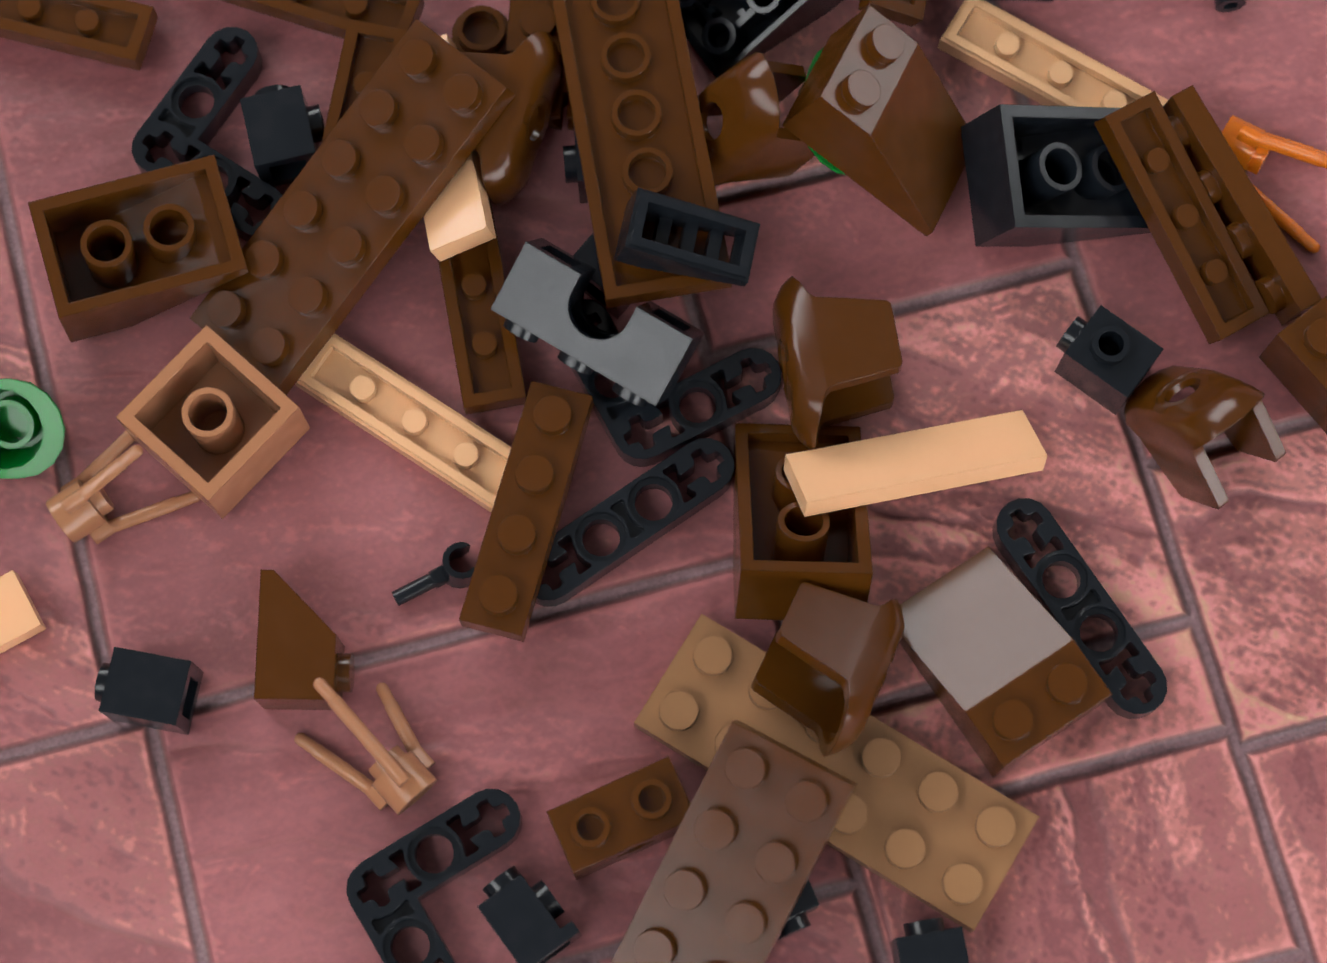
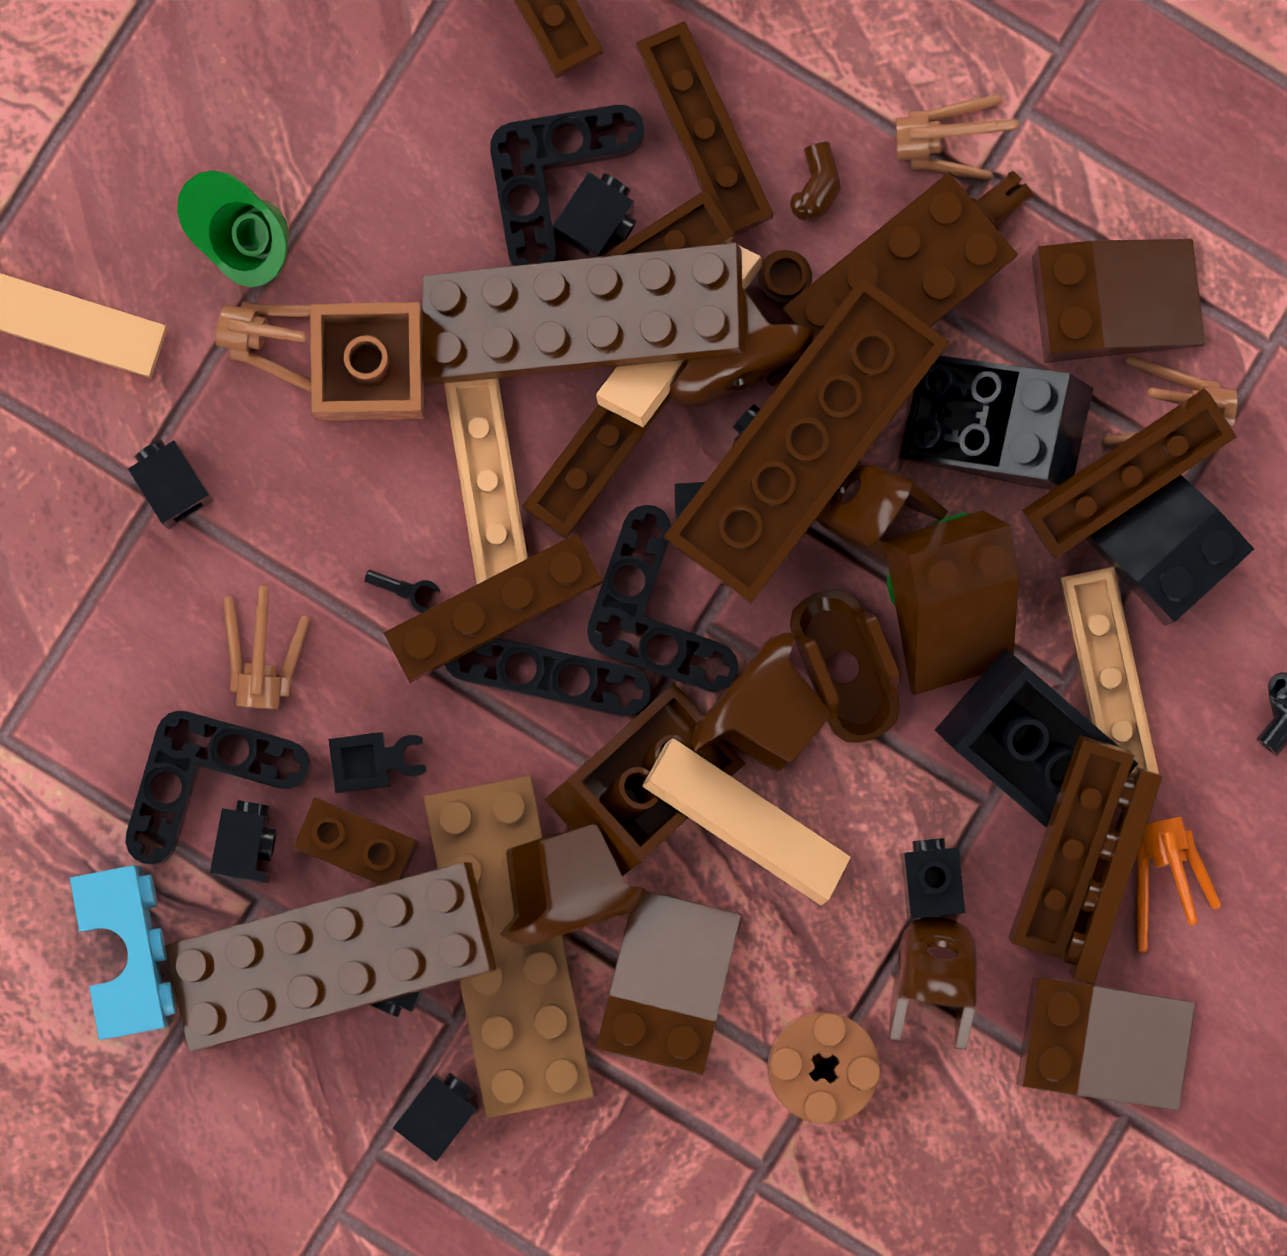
camera: 45 degrees right, 10 degrees up
reddish brown slope [28,155,248,343] -> none
reddish brown slope [254,570,355,710] -> none
arch [491,238,705,407] -> none
black slope [614,188,760,287] -> none
black beam [992,498,1167,719] -> none
none -> black plate [328,732,427,794]
none -> nougat brick [767,1012,880,1124]
none -> reddish brown piece [790,590,900,743]

